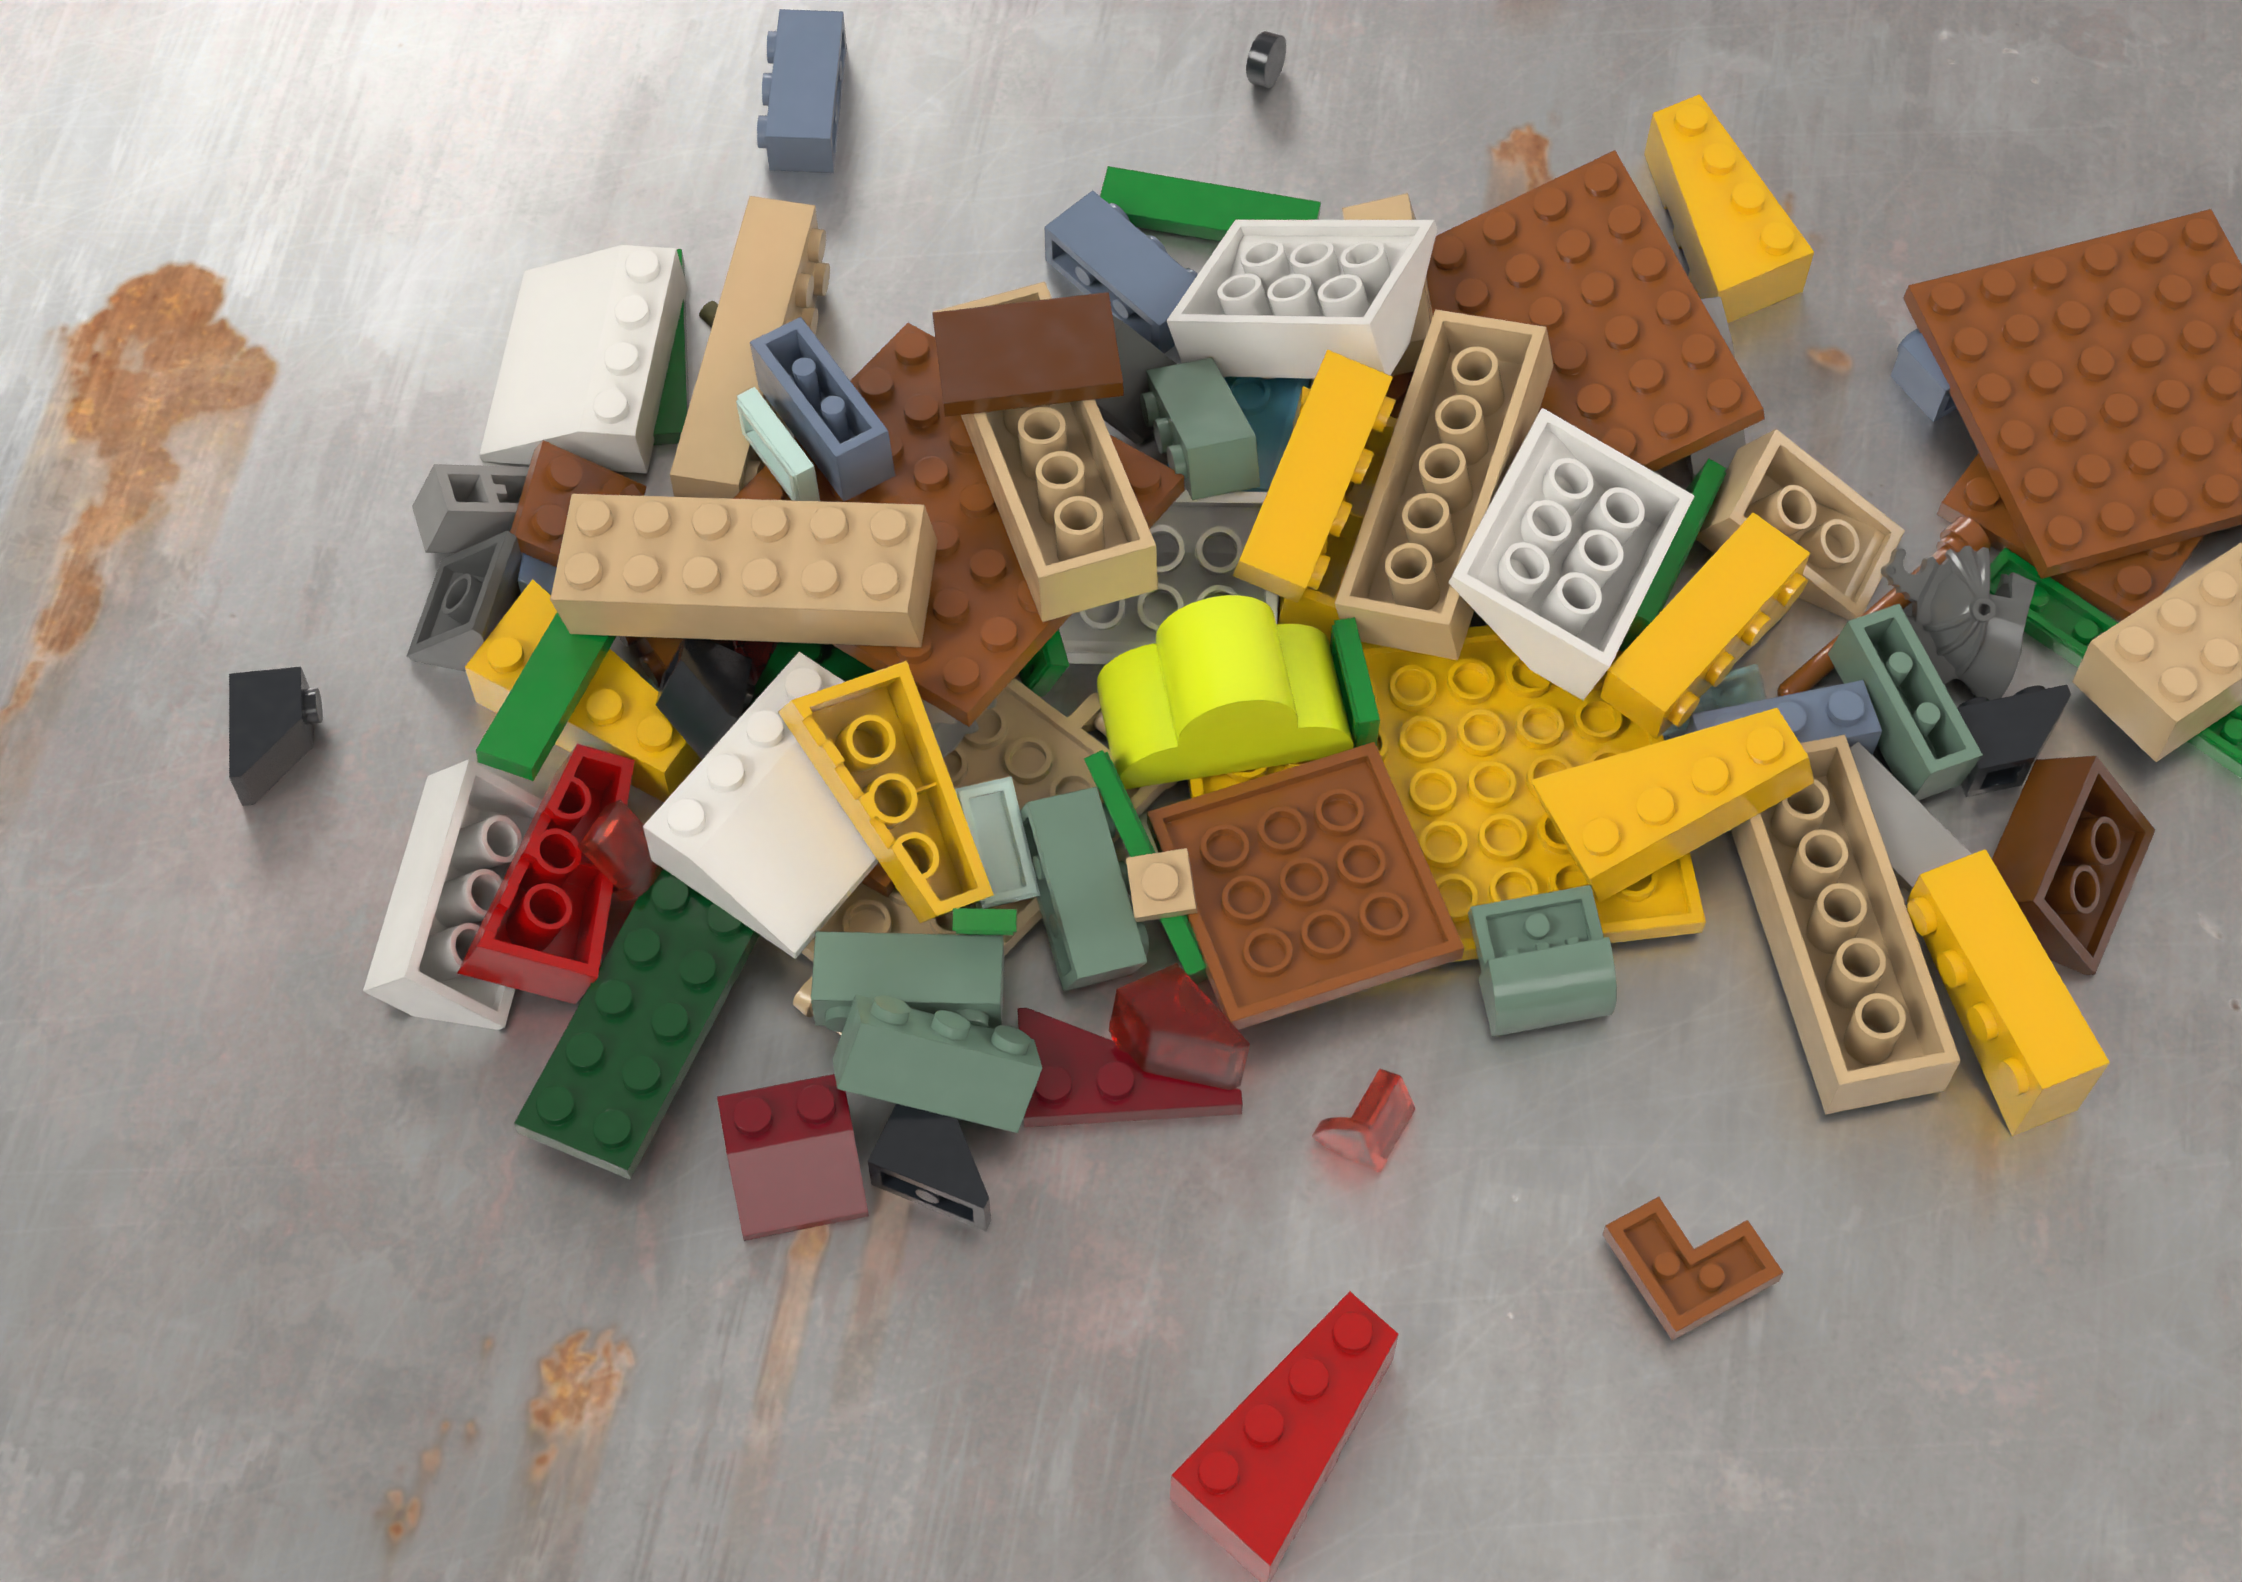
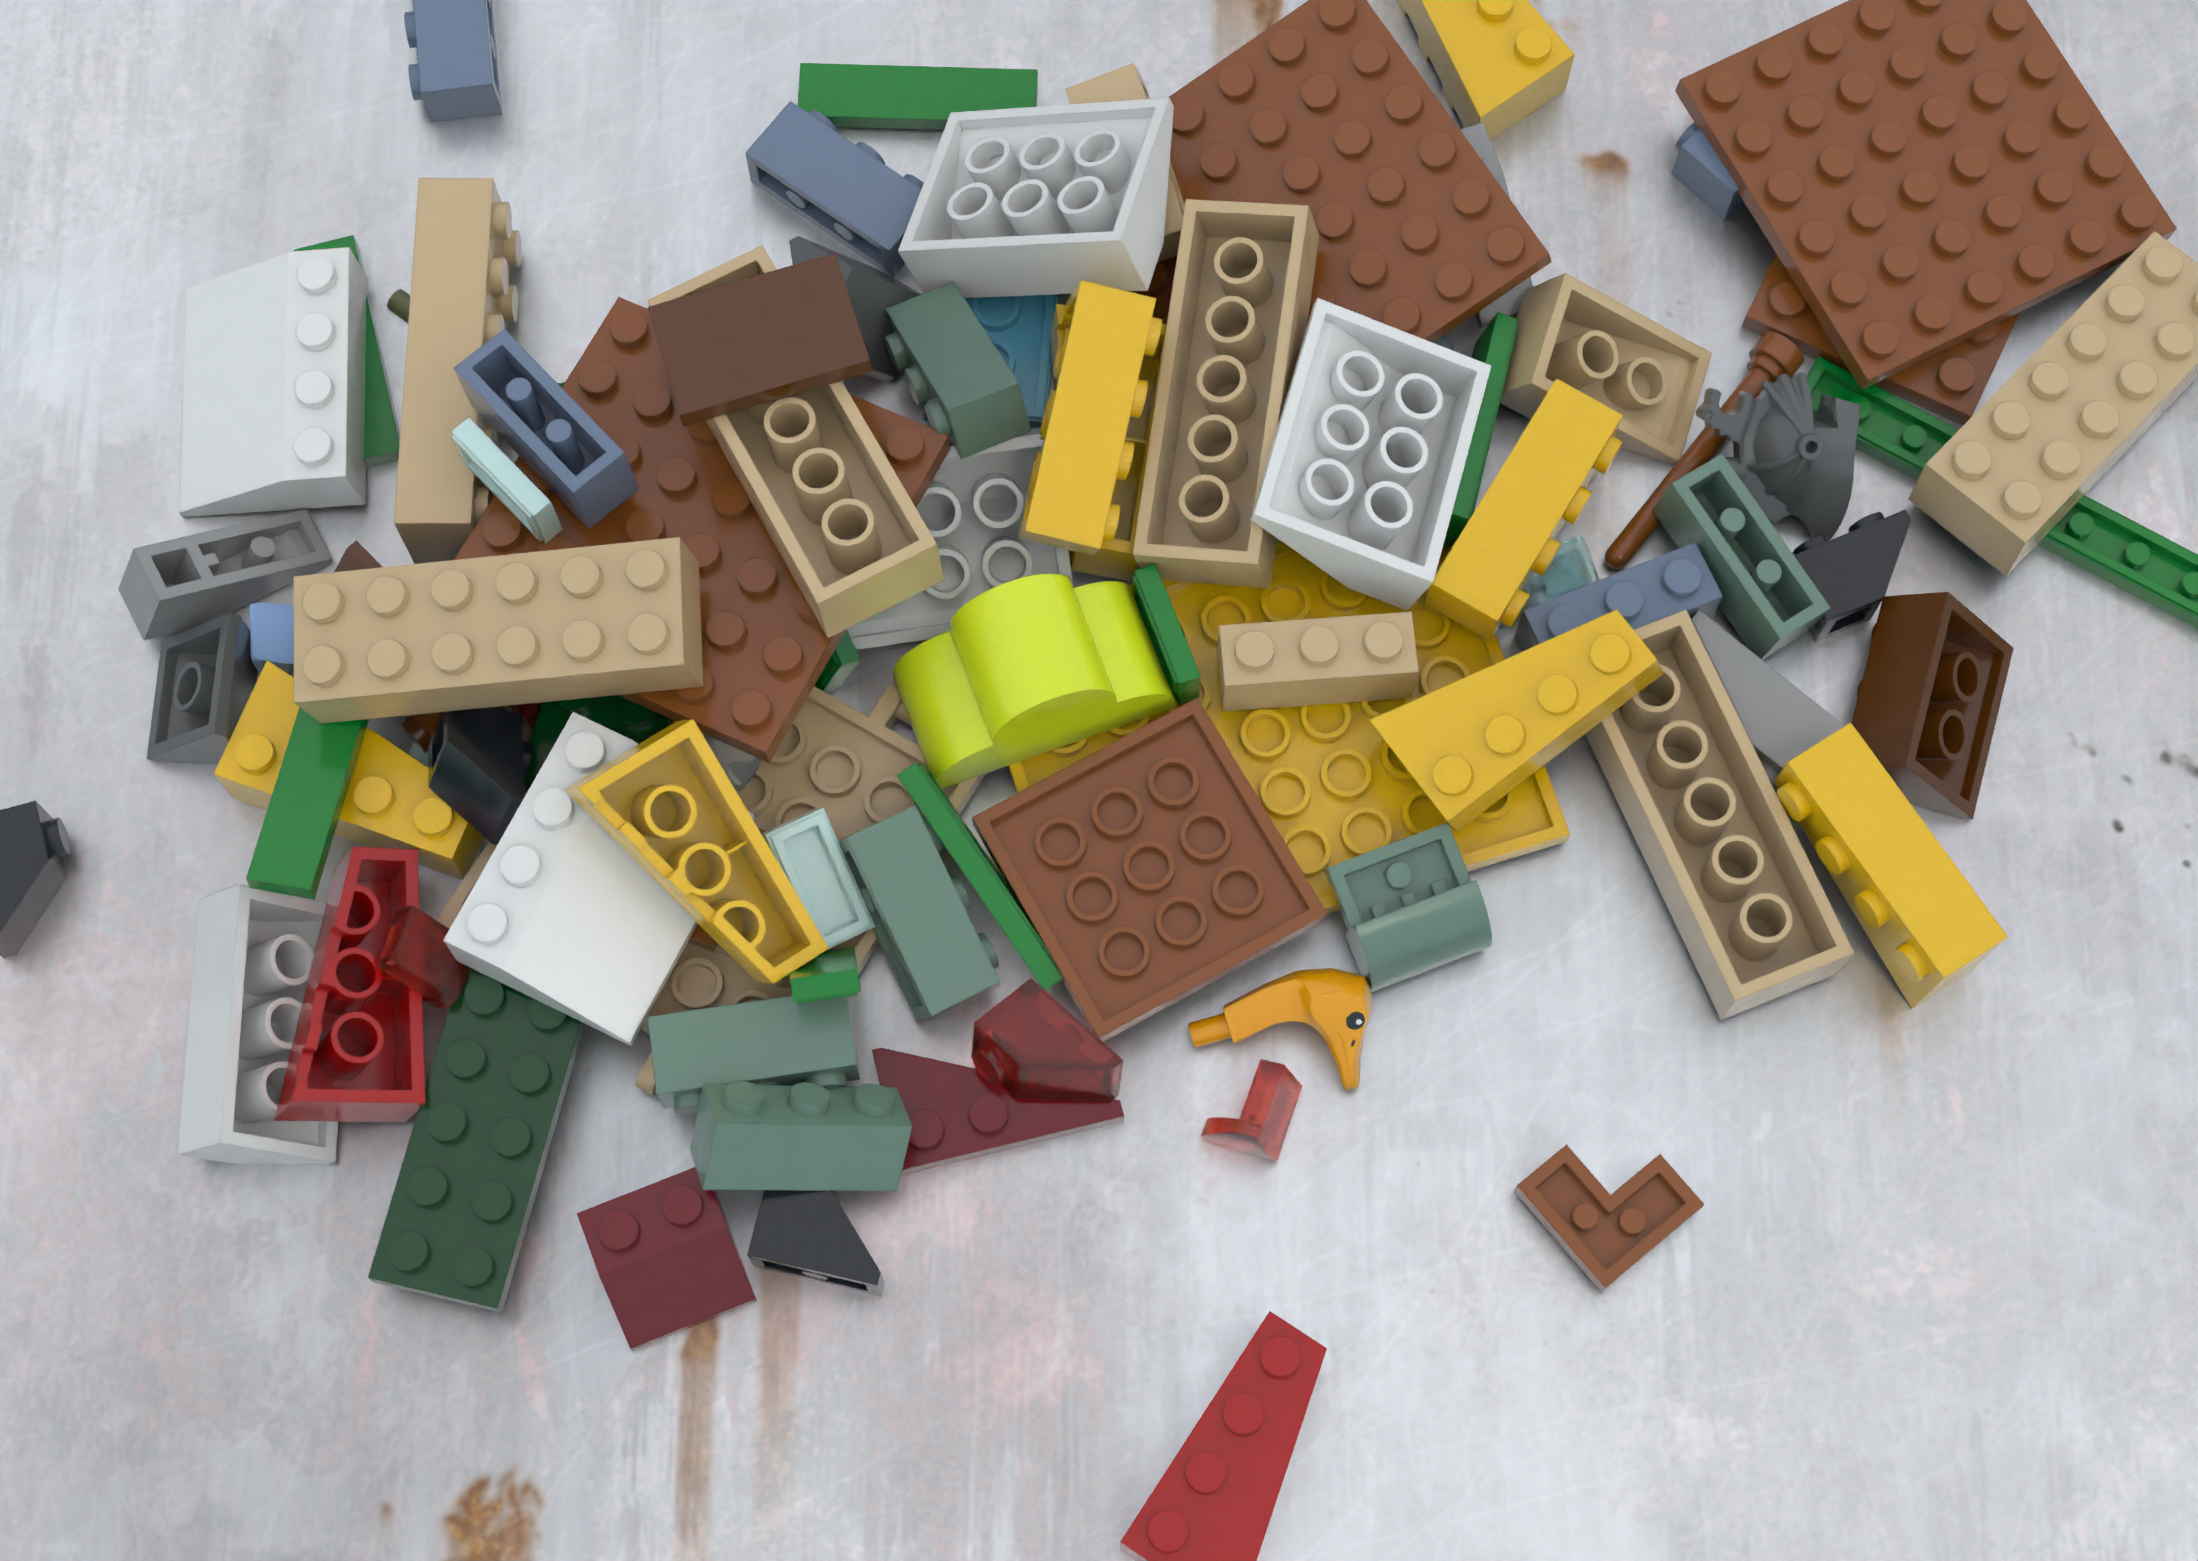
camera: 10 degrees left, 10 degrees up
dark orange plate [510,440,647,567] -> none
tan plate [1126,848,1198,922] -> none
none -> light orange animal [1188,968,1373,1090]
none -> tan brick [1217,612,1419,712]

